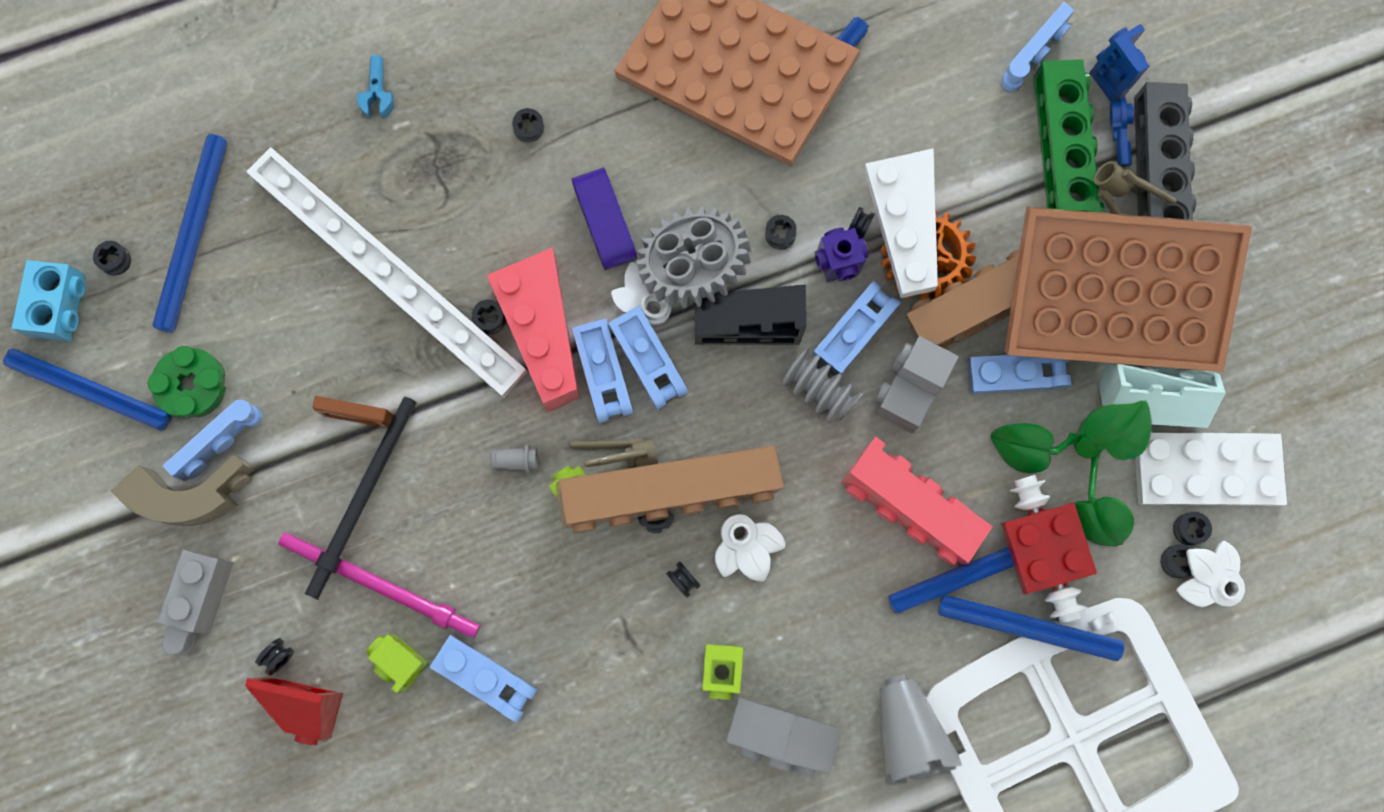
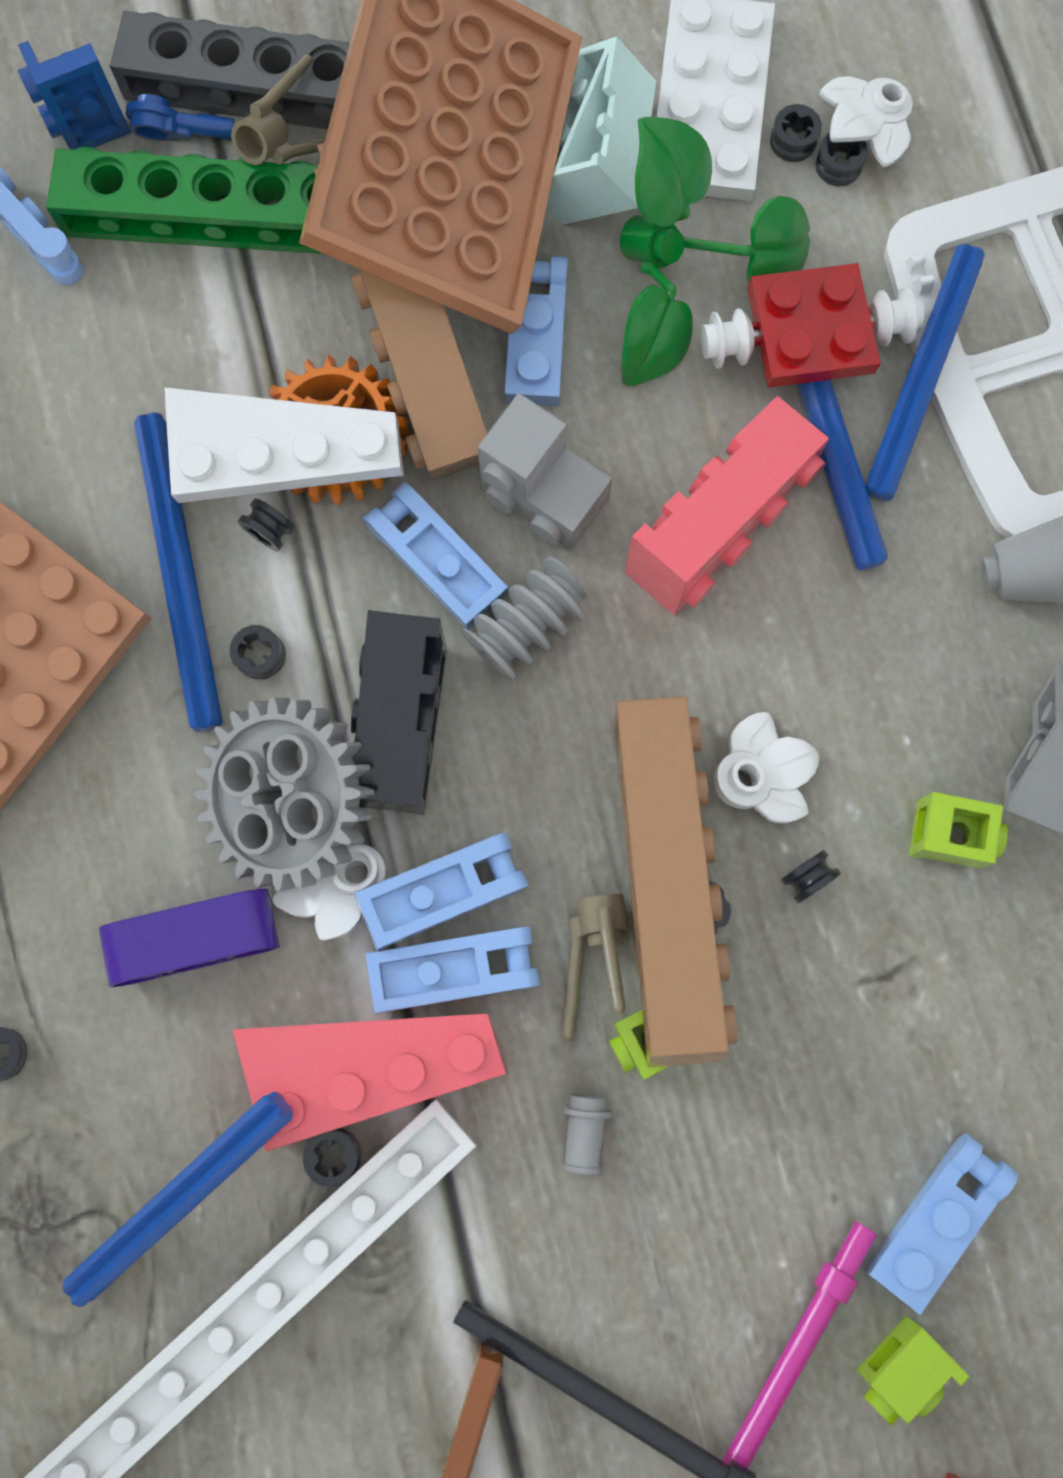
camera: 80 degrees left, 0 degrees up
dark purple brick [814,228,868,282] -> none
none -> blue axle [62,1092,293,1307]
none -> blue axle [134,412,223,732]

